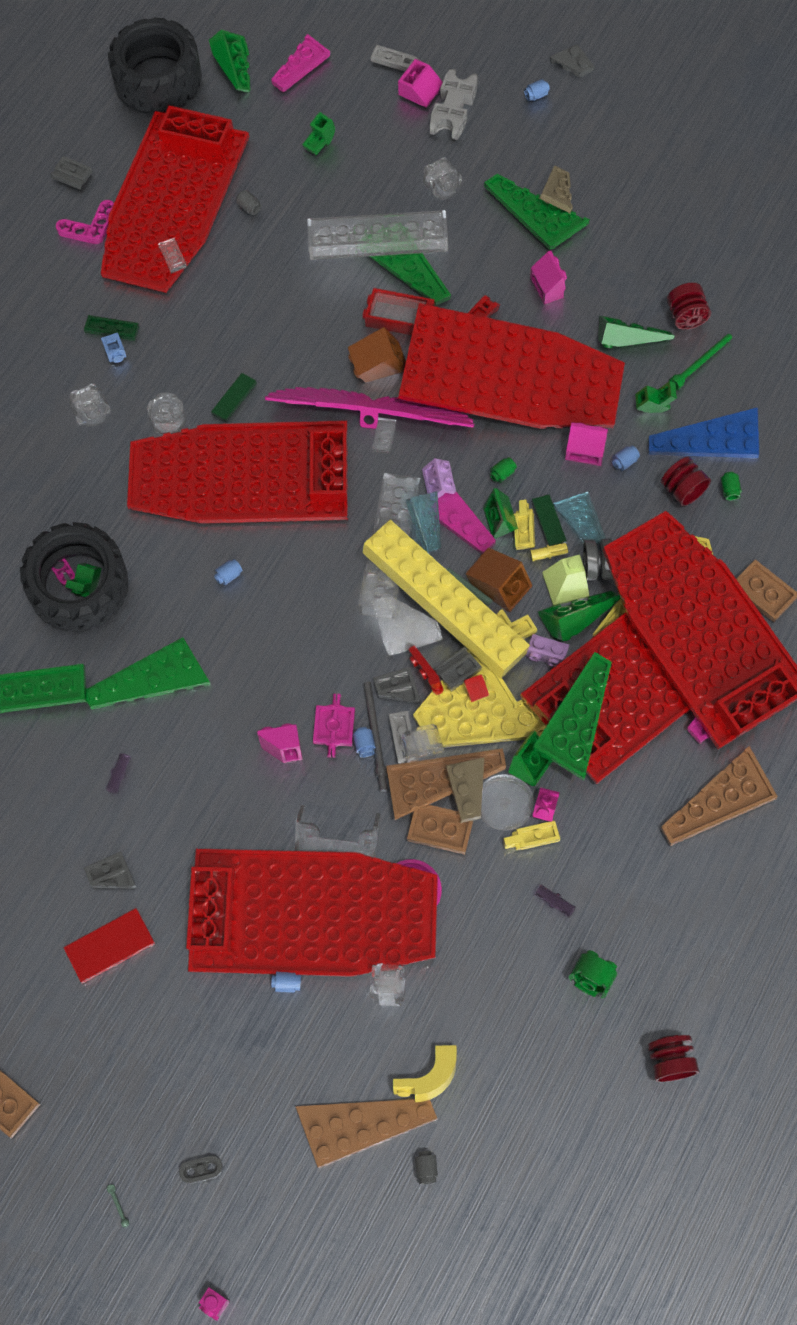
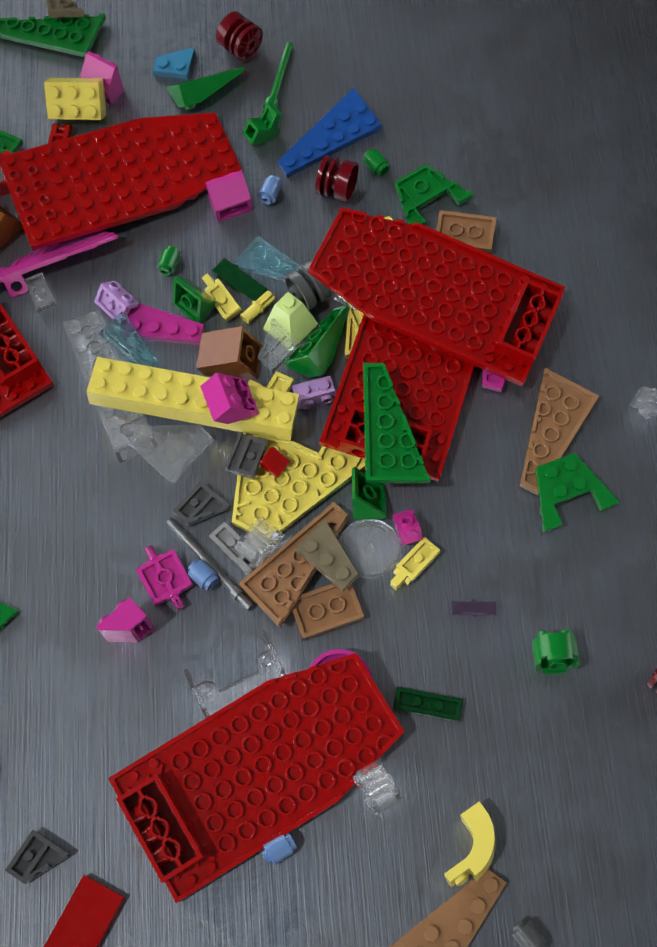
camera: 30 degrees left, 0 degrees up
red plate [408,645,444,695] -> none
none -> light yellow brick [44,78,106,120]
none -> dark azure wing [152,48,195,79]
none -> dark pink slope [200,372,259,424]
none -> clear wing [258,318,300,373]
none -> dark green tile [393,687,463,723]
none -> green wing [395,164,473,226]
none -> green wing [535,453,619,533]

